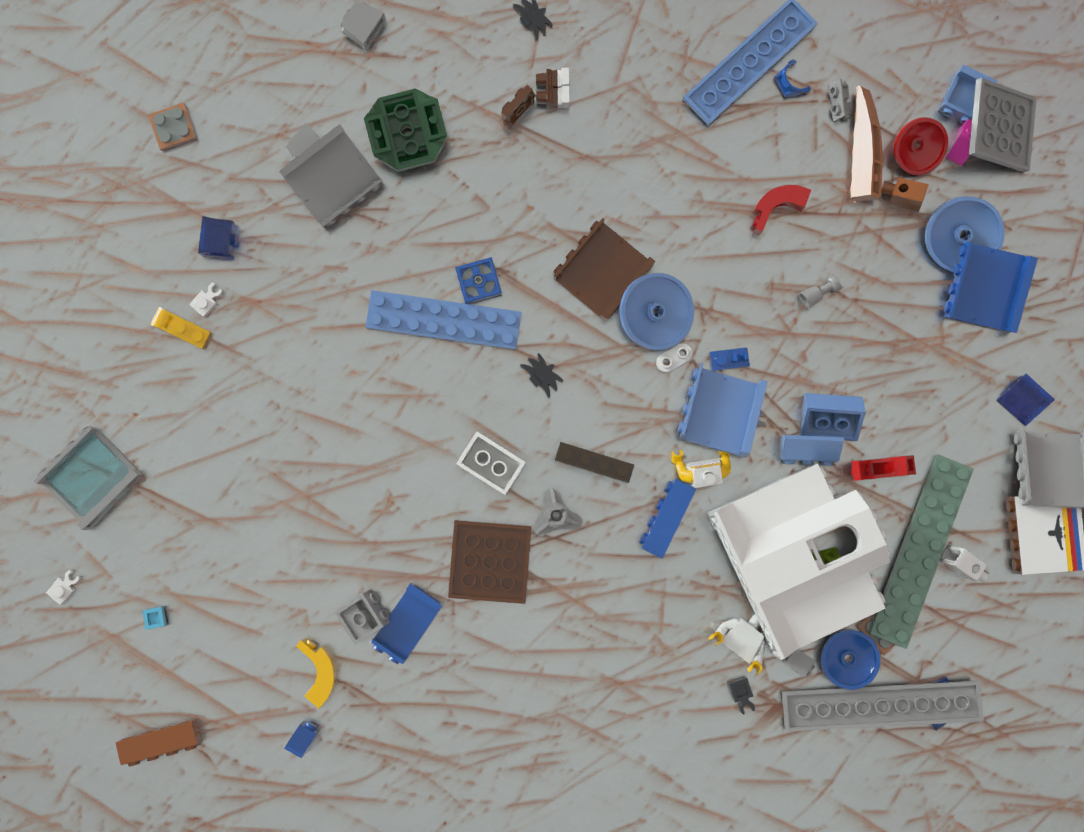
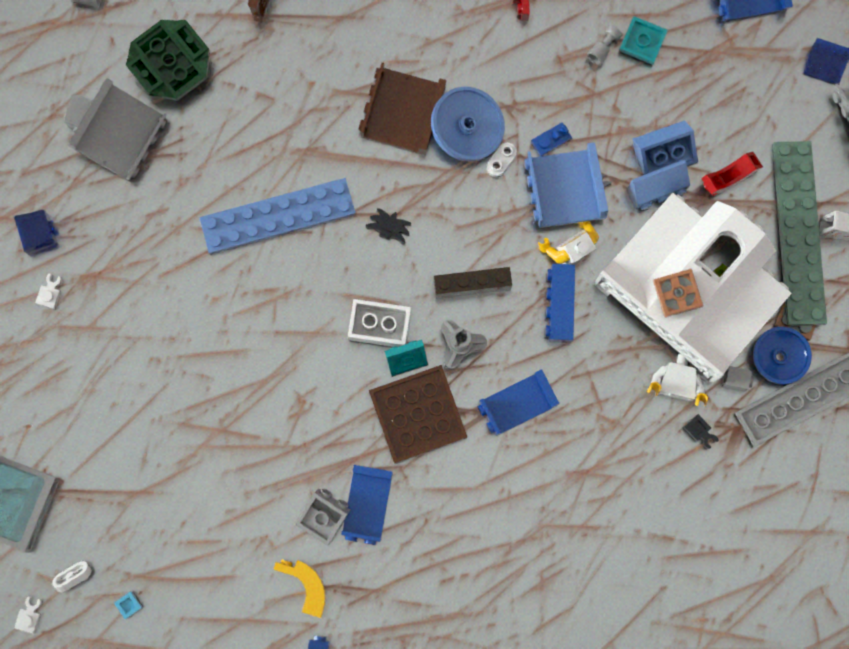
camera: 30 degrees left, 5 degrees down
yellow plate [151,307,211,349] -> none
blue piece [455,257,502,304] -> none
none -> white plate [52,561,91,592]
none -> teal plate [385,339,428,376]
none -> blue panel [478,369,560,436]
none -> teal plate [619,16,668,65]
none -> nougat piece [653,269,703,318]

